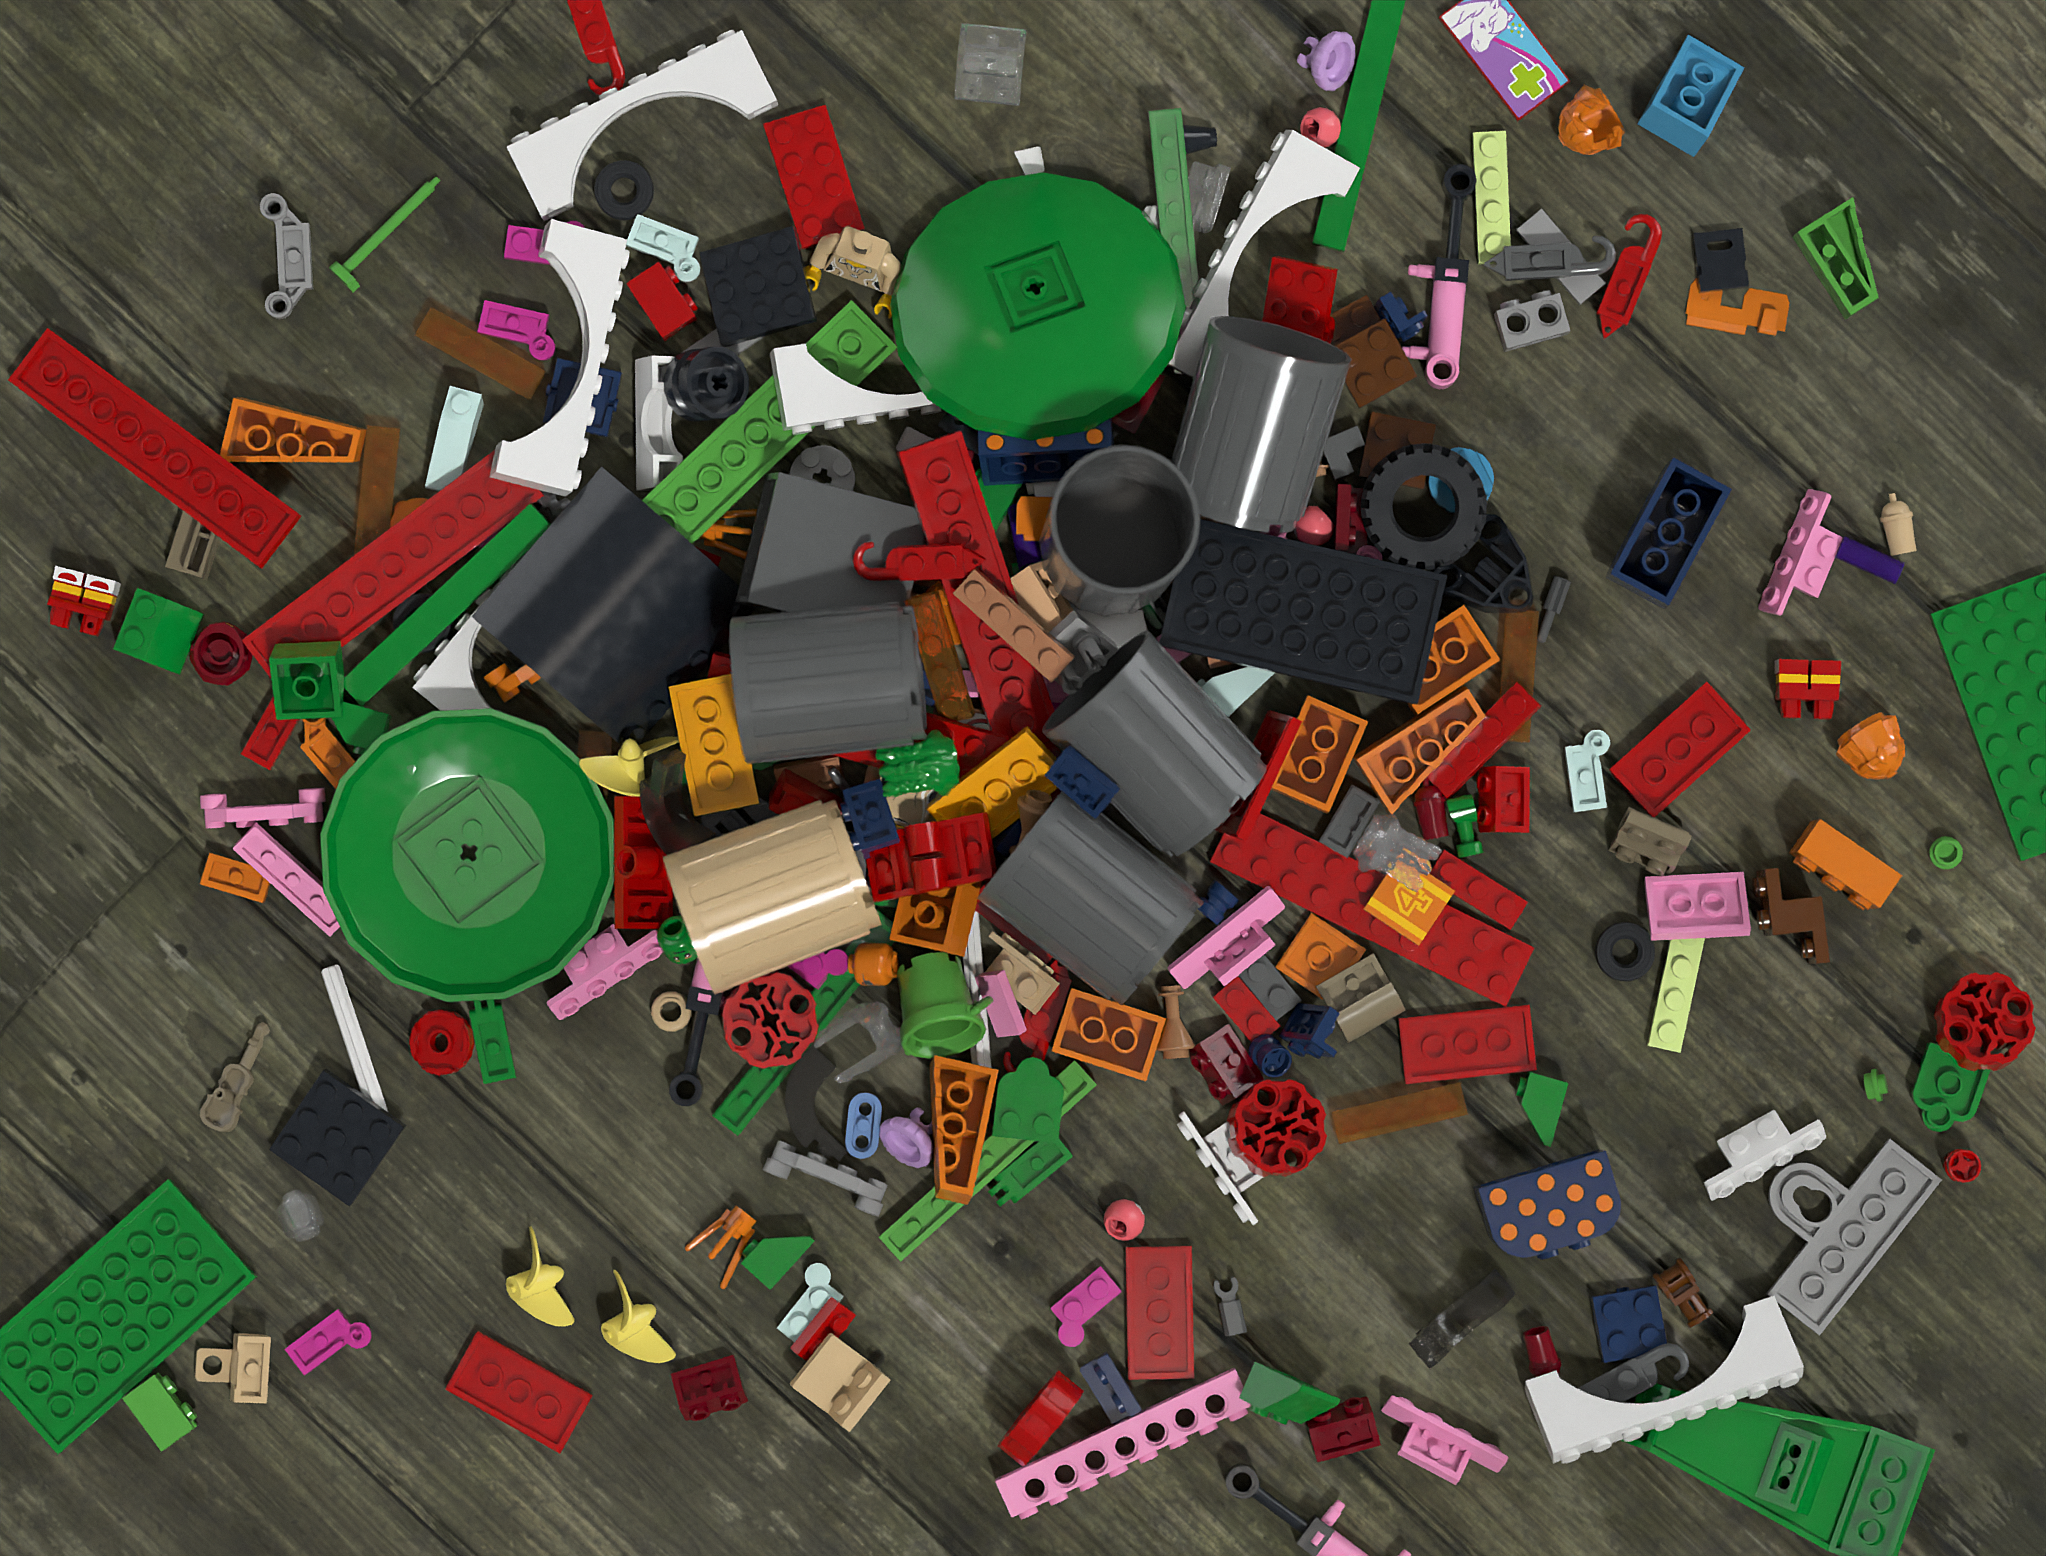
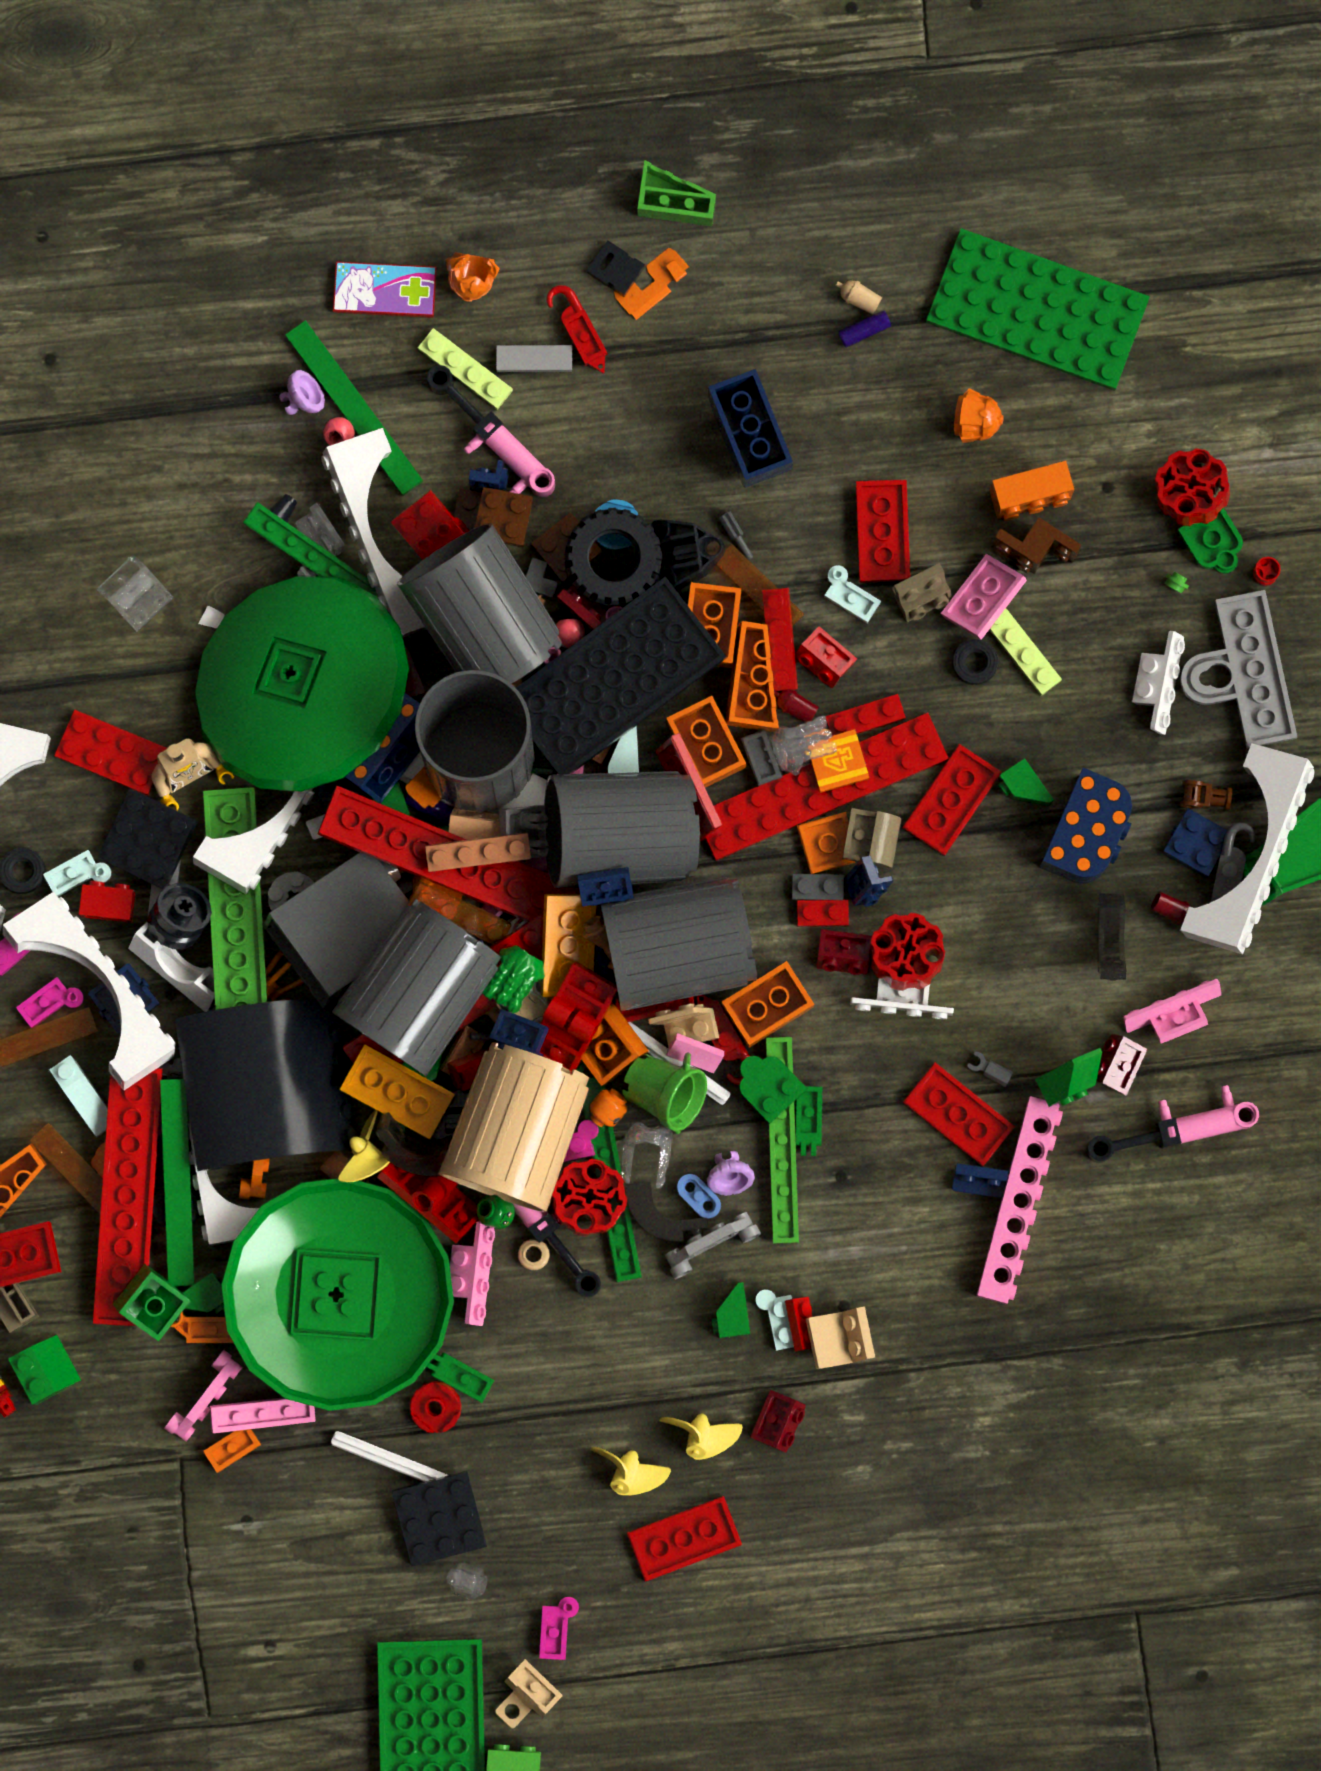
camera: 50 degrees left, 5 degrees down
dark red hat [189,622,253,686] -> none
dark tan piece [200,1022,270,1132] -> none
red plate [241,697,300,770] -> none
orange plant [685,1205,756,1289] -> none
red plate [853,542,986,581] -> none
orange wedge [930,1055,998,1205] -> none
red connector [998,1370,1084,1467] -> none
dark pink hinge [1050,1266,1122,1347] -> none
coral piece [1103,1199,1145,1241] -> none
medium nougat piece [1156,985,1195,1059] -> none
bright pink bracket [1167,886,1285,989] -> none
dark blue wheel [1198,880,1239,926] -> none
dark blue wheel [1249,1034,1292,1078] -> none
clear orange plate [1331,1082,1468,1144] -> none
green leg [1445,794,1484,858] -> none
dark grey plate [1483,236,1616,281] -> none
light grey brick [1494,290,1570,352] -> none
dark azure slope [1638,35,1745,157] -> none
bright pink bracket [1758,489,1843,616] -> none
red hips [1775,659,1841,720] -> none
bright green plate [1929,836,1963,869] -> none

